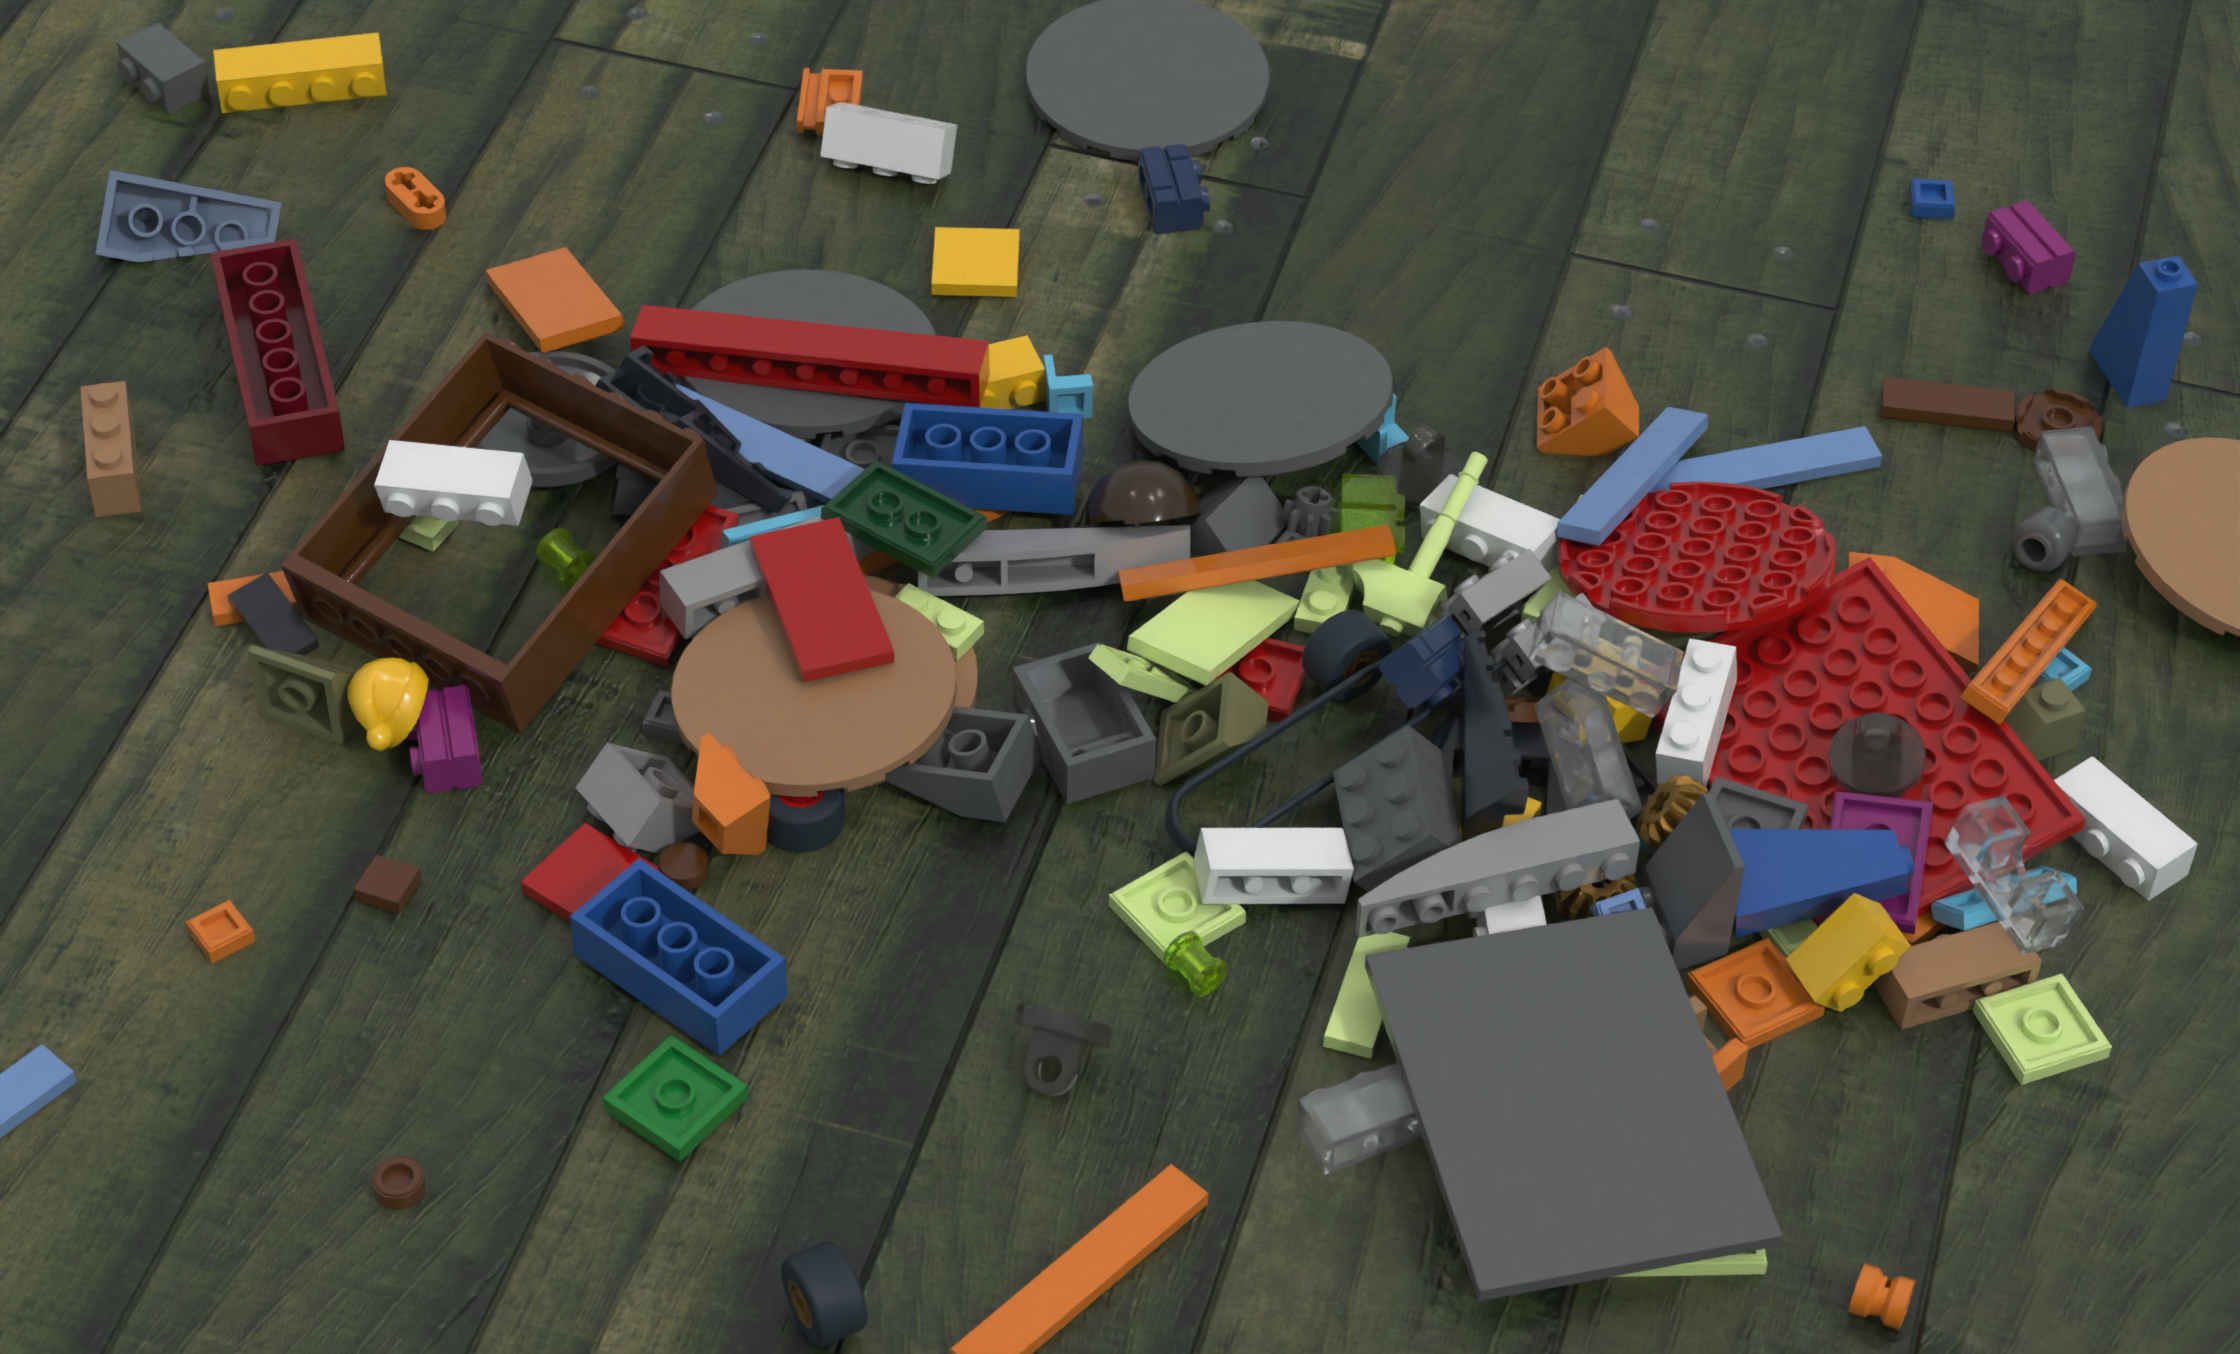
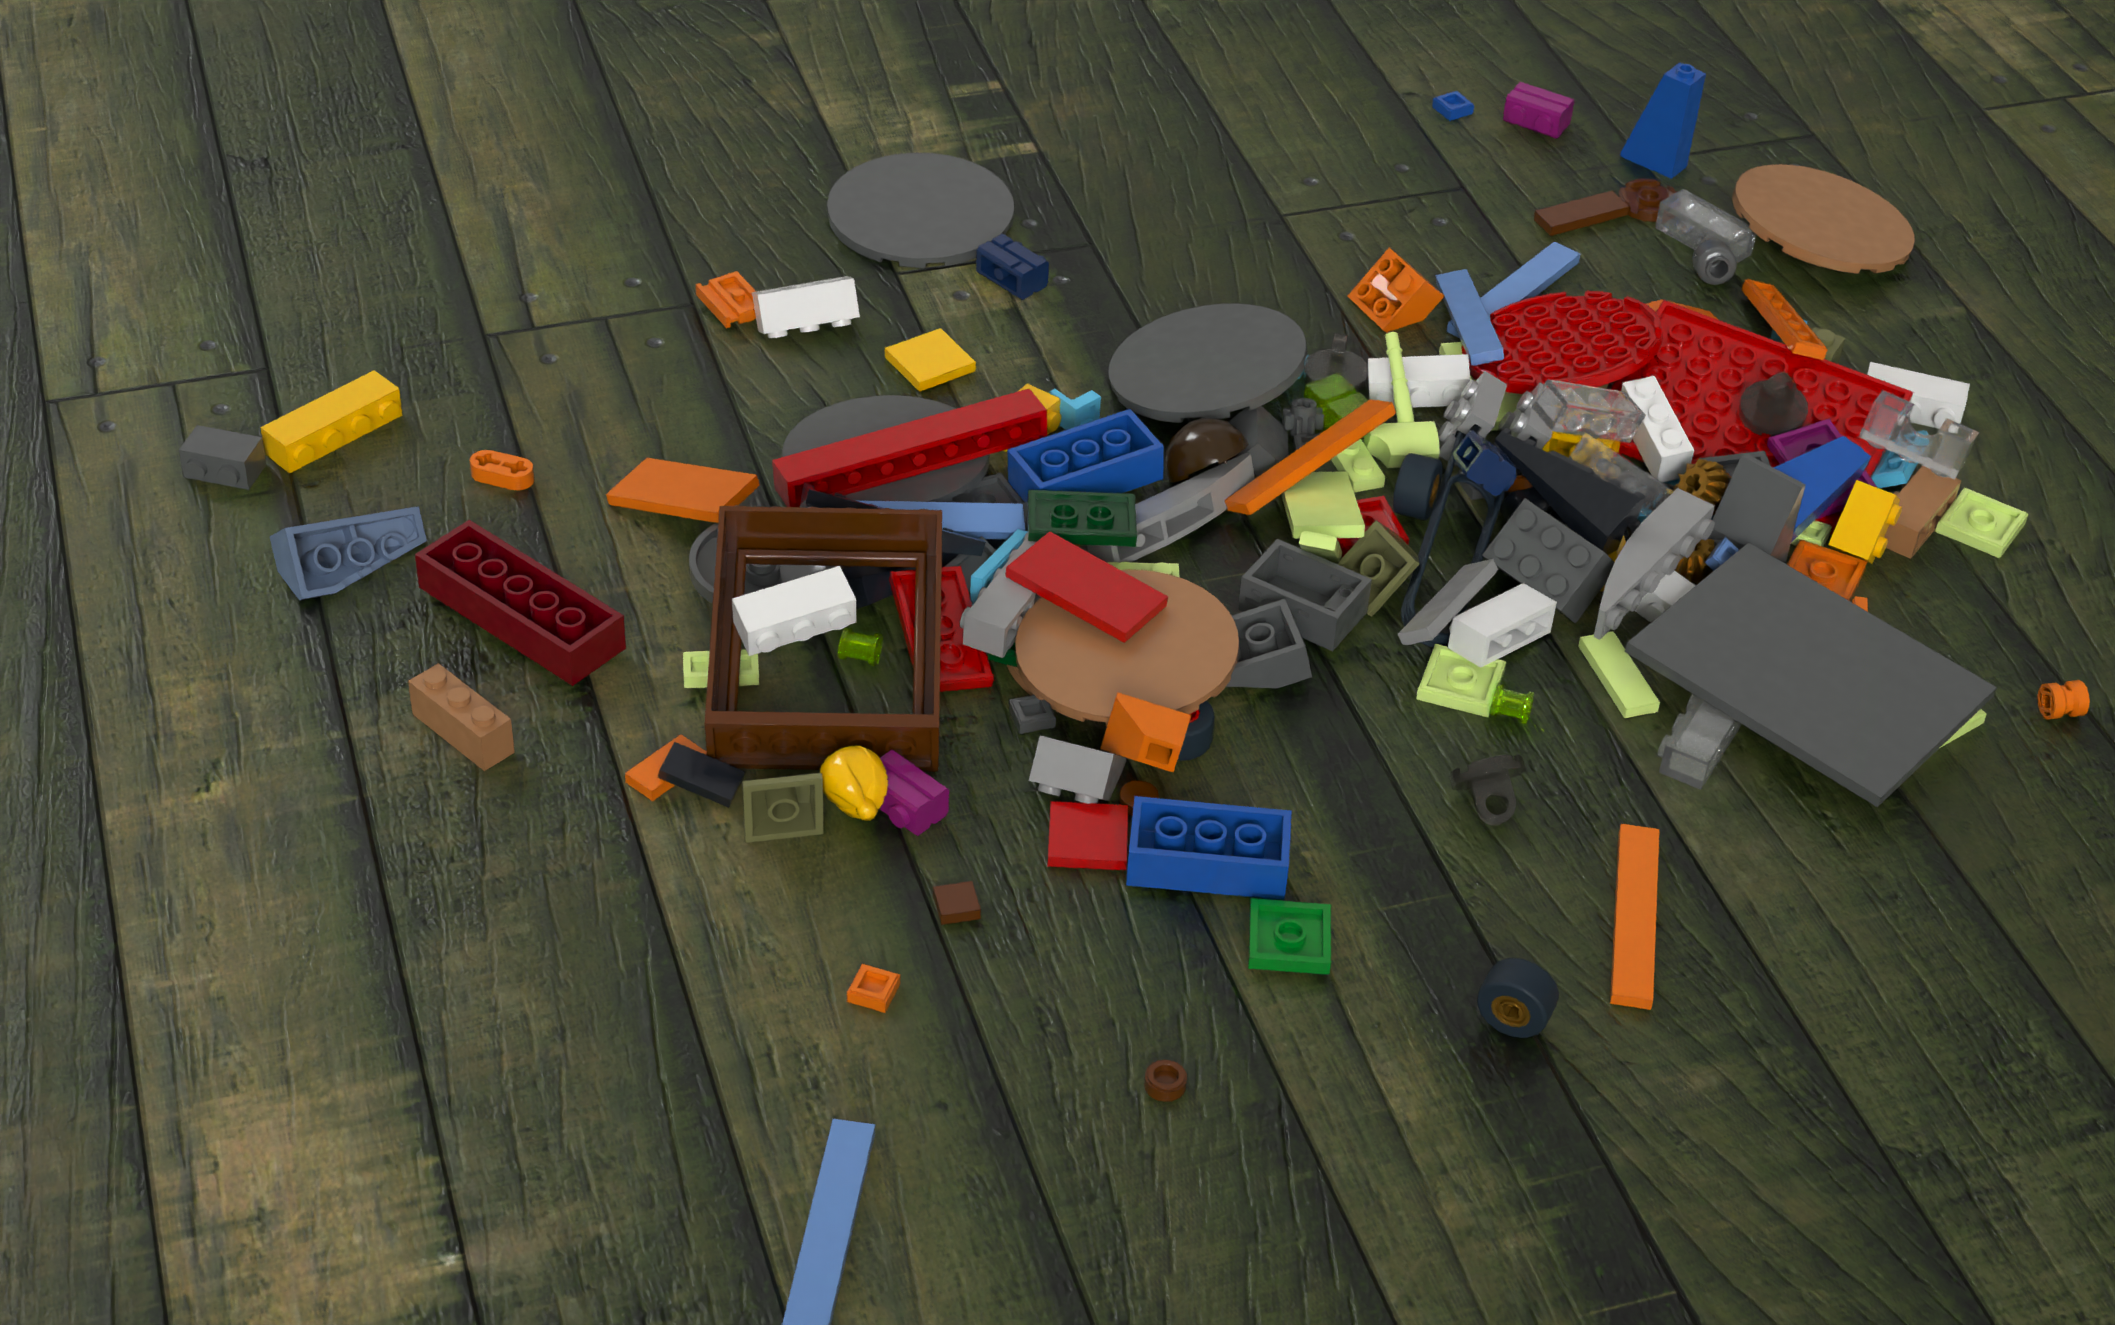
camera: 35 degrees left, 5 degrees down
none -> light grey tile [1398,559,1498,645]

